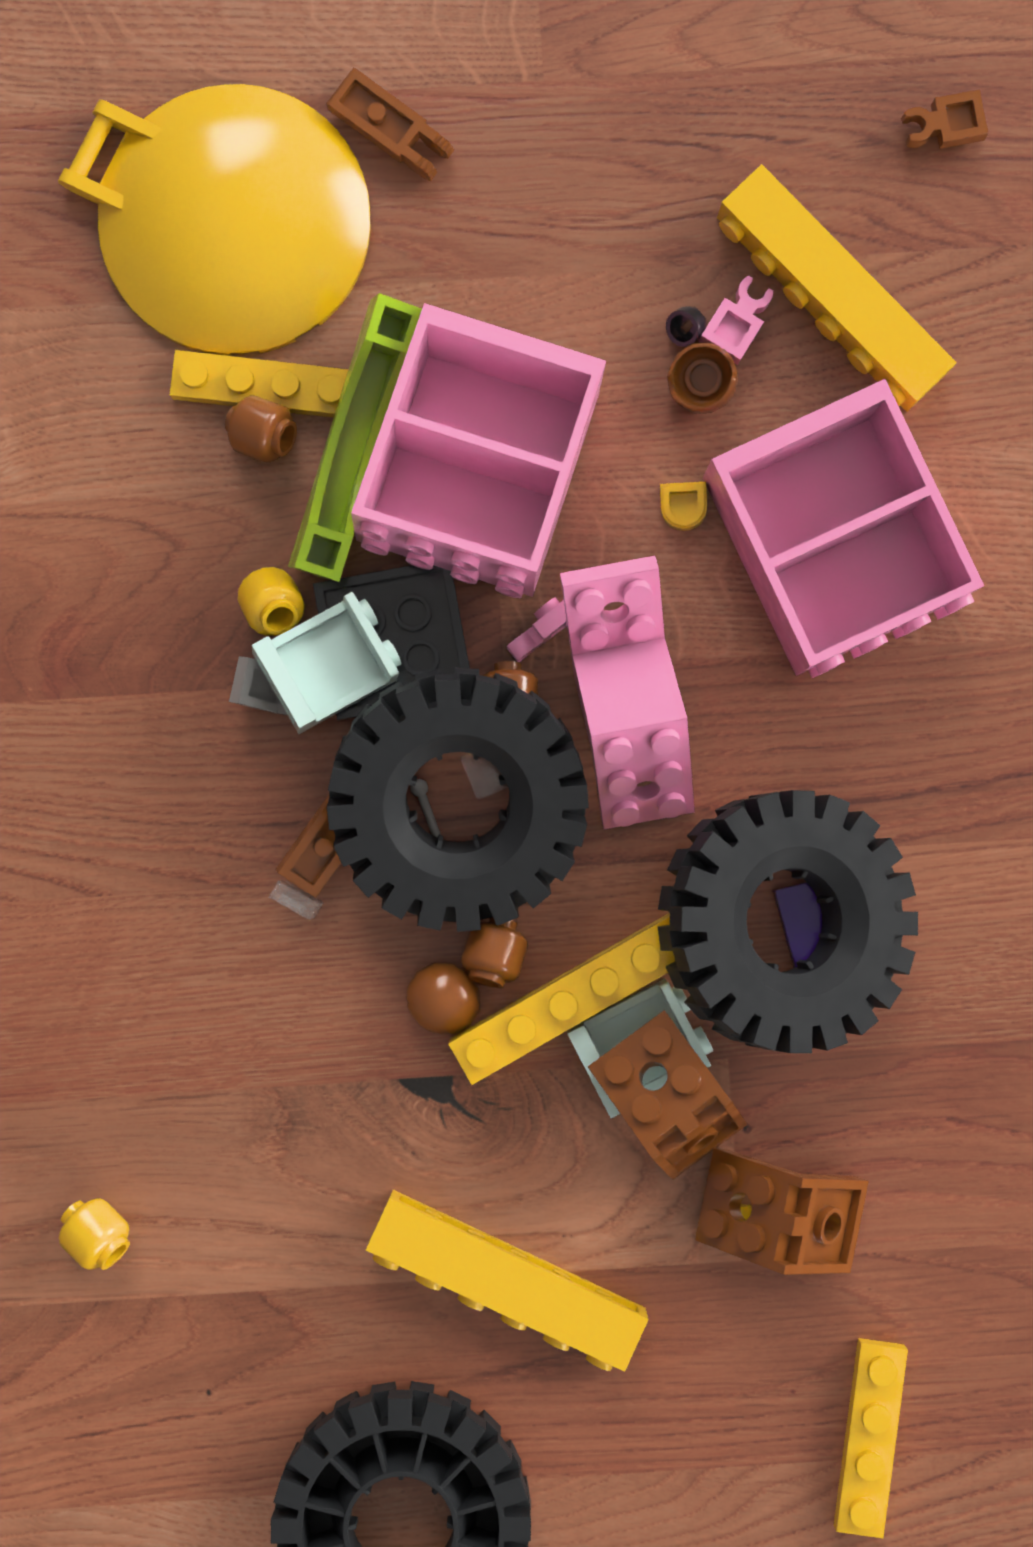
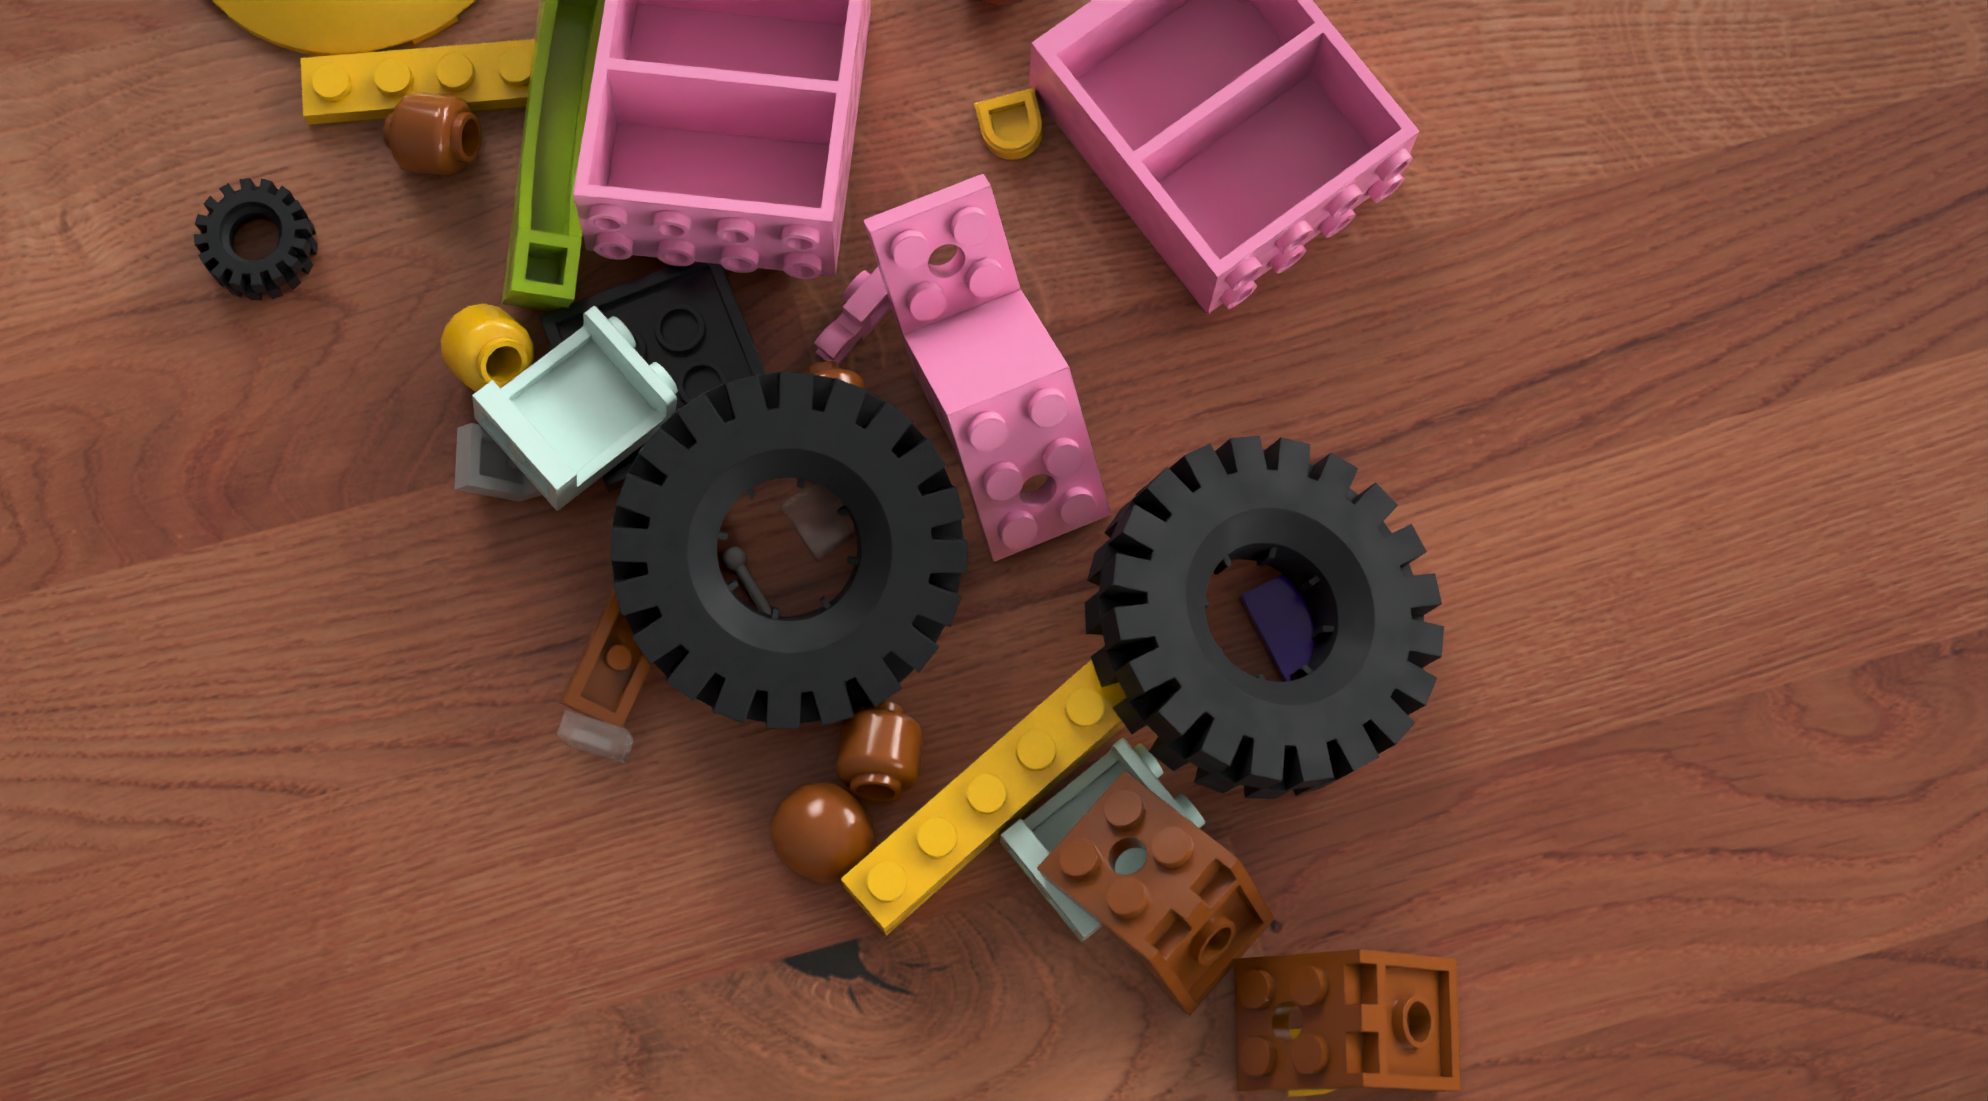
camera: 20 degrees left, 10 degrees down
none -> black tyre [194,178,318,301]

